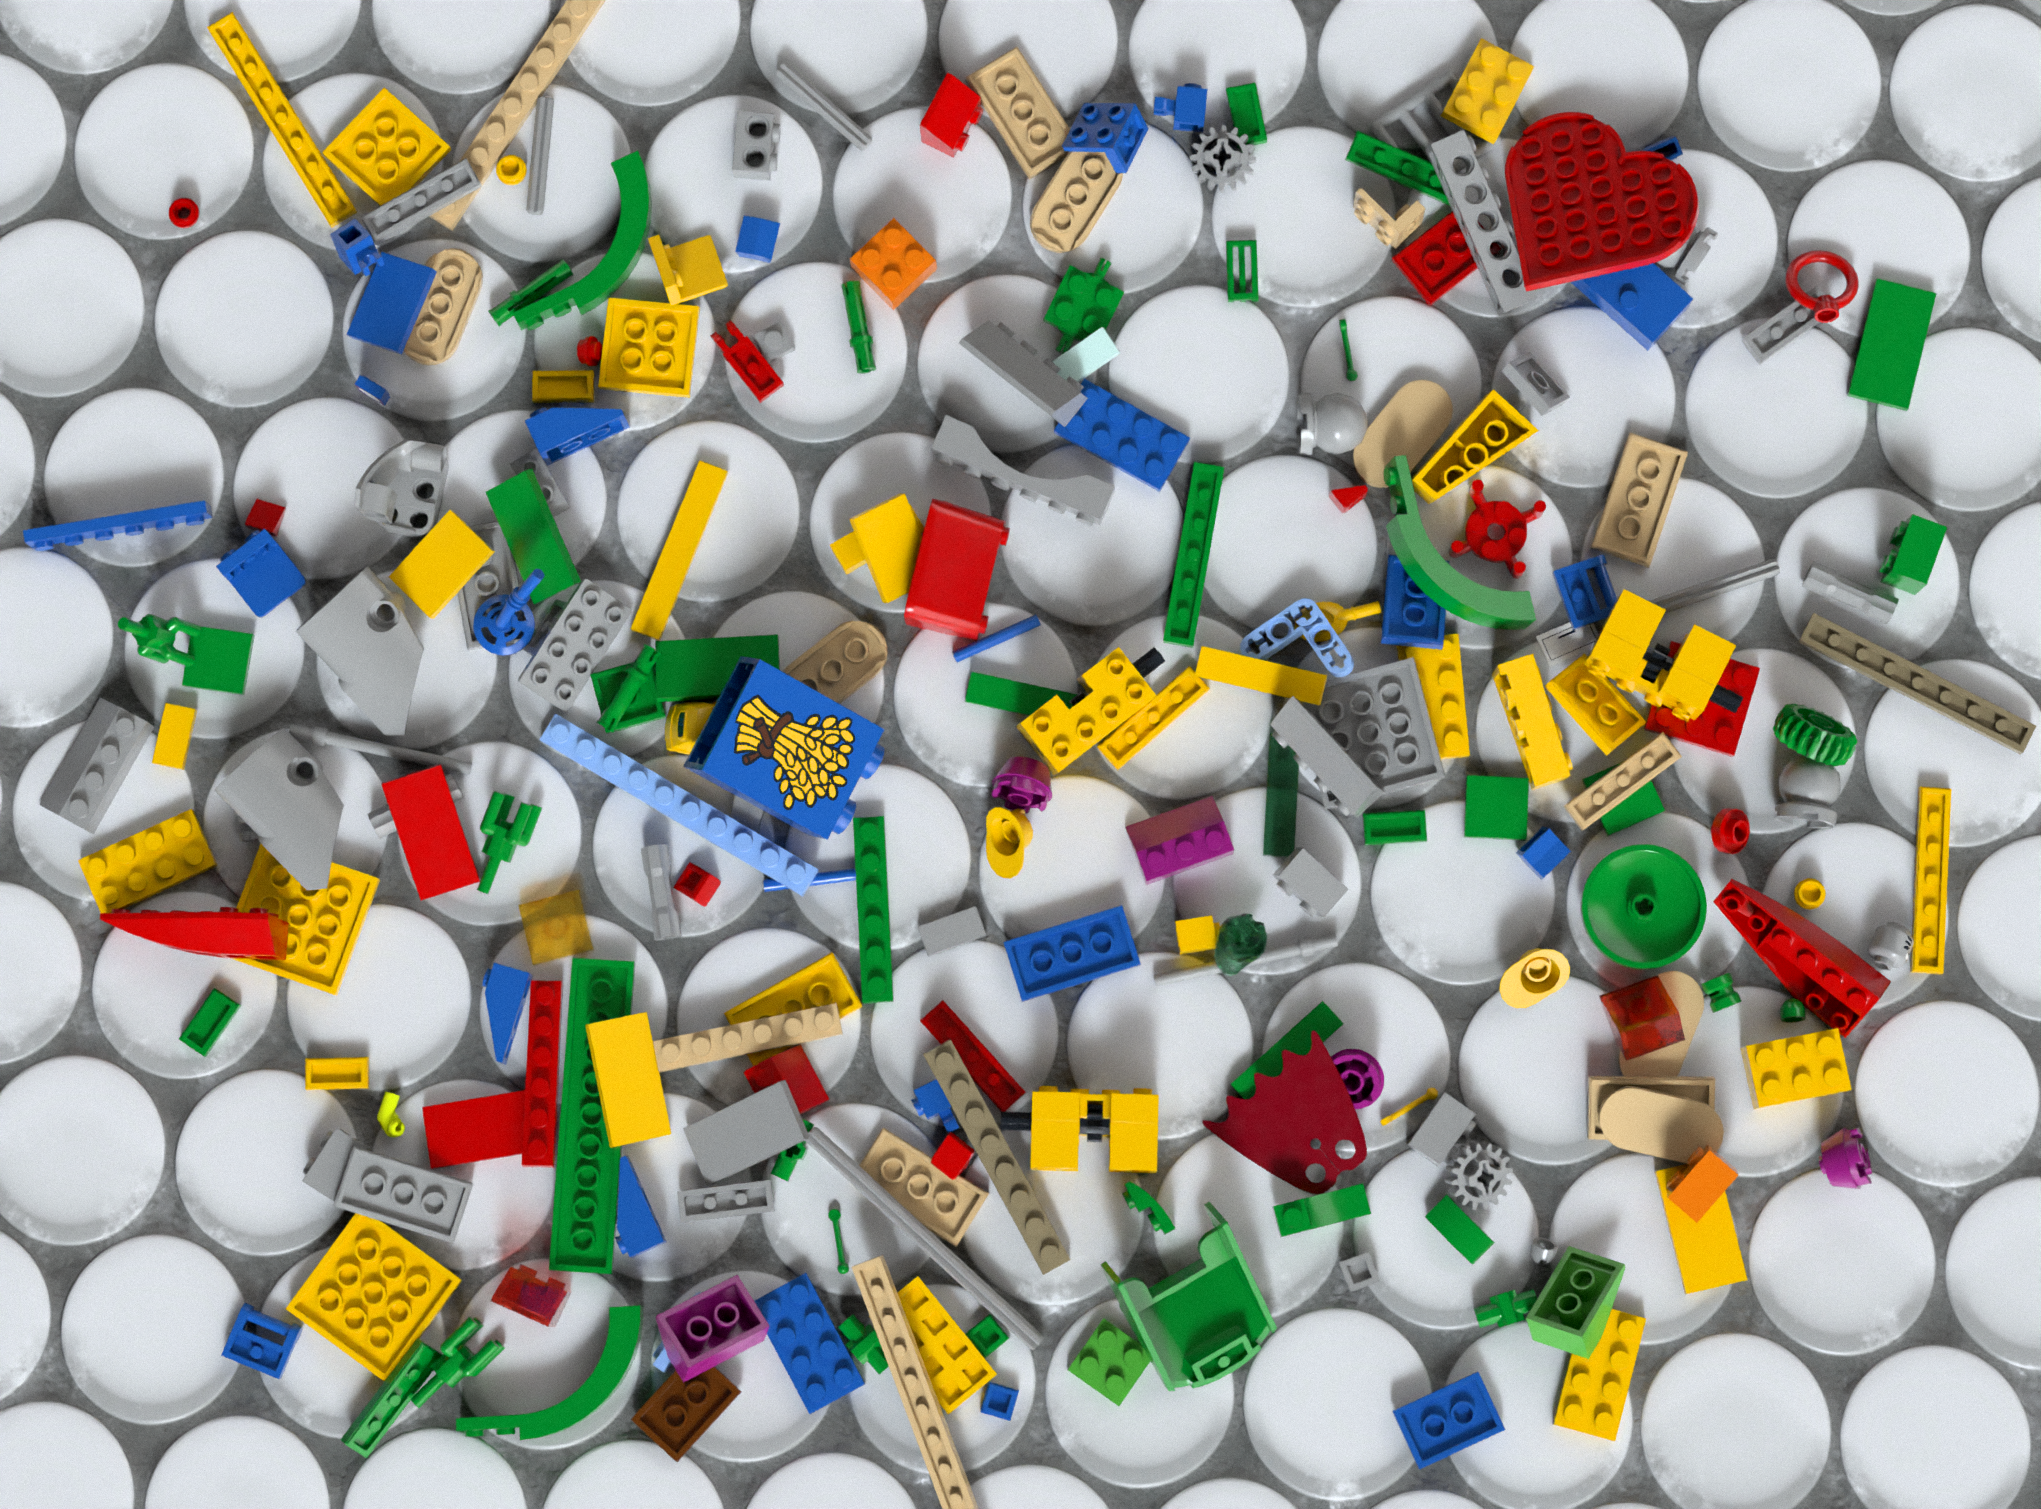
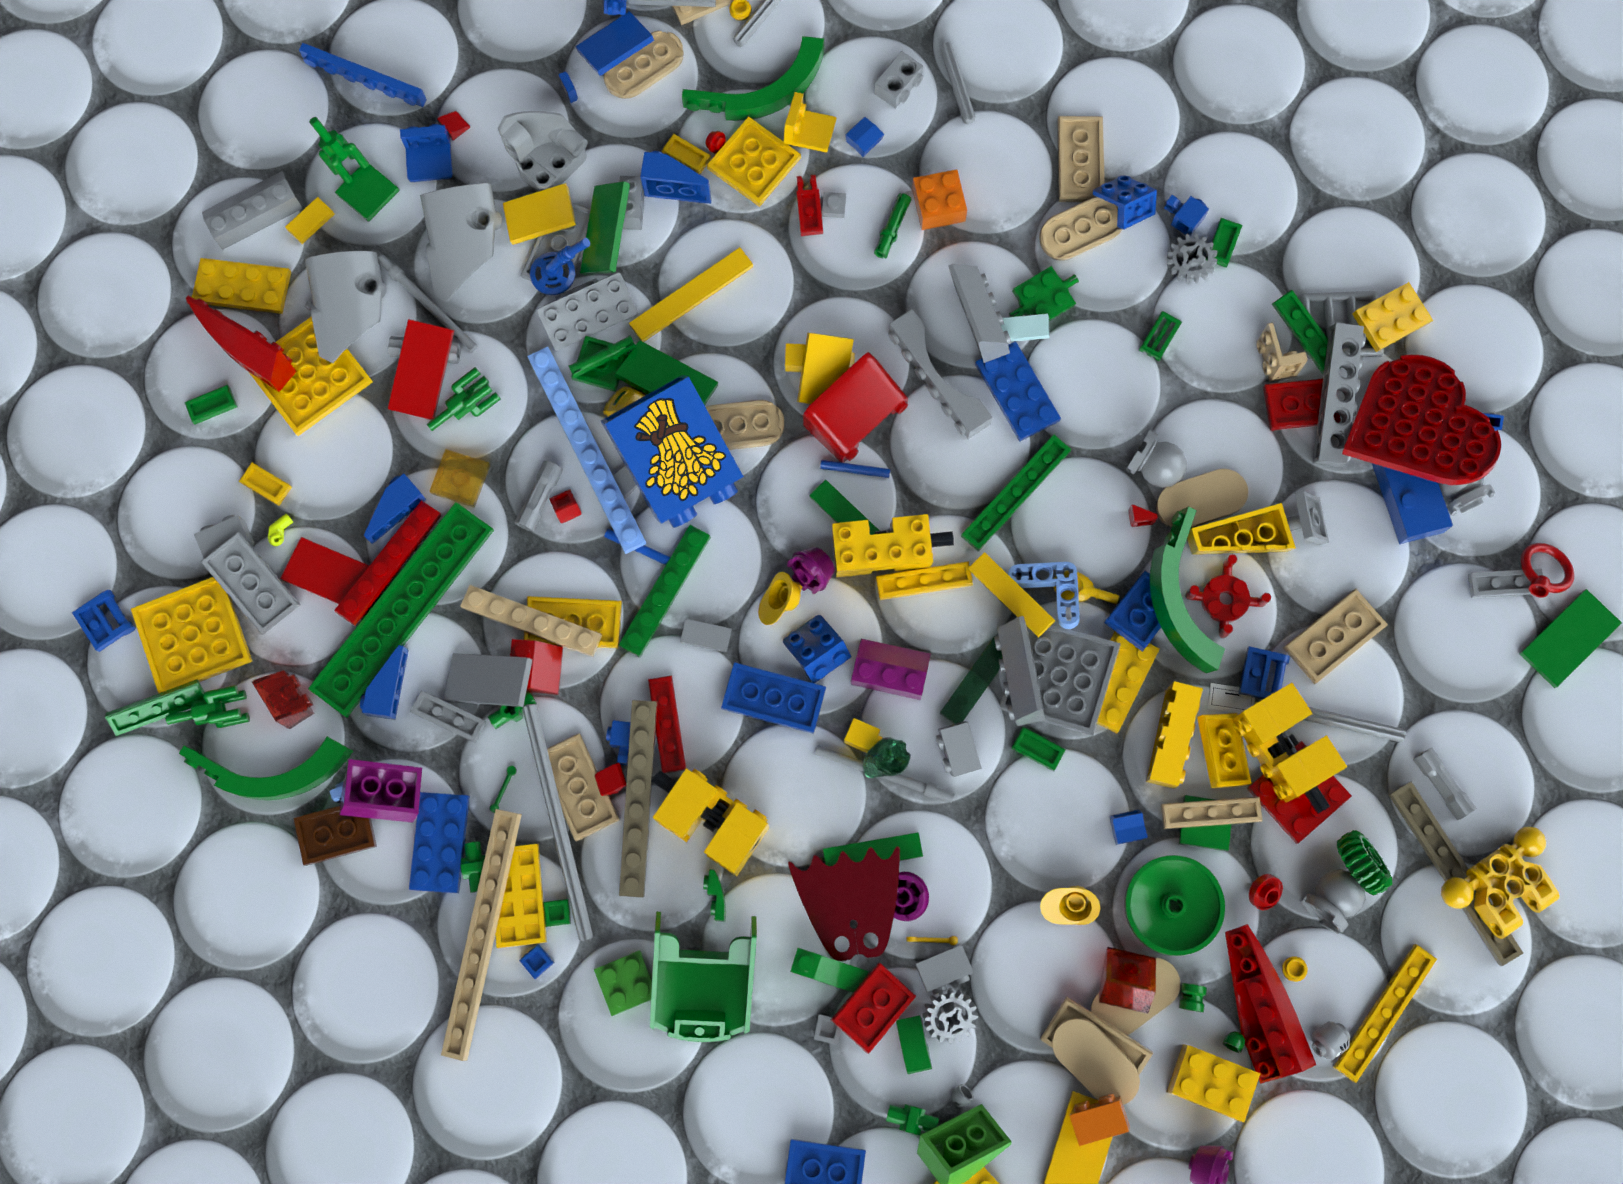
camera: 30 degrees right, 5 degrees down
green pin [488,259,574,327] -> none
yellow tile [585,1012,671,1148] -> none
red slope [919,72,984,158] -> none
green hinge [1339,319,1358,381] -> none
green tile [1464,775,1529,841] -> none
green brick [1879,514,1947,595] -> none
none -> blue bracket [783,615,852,683]
none -> red tile [830,963,916,1054]
none -> yellow connector [1441,827,1559,939]

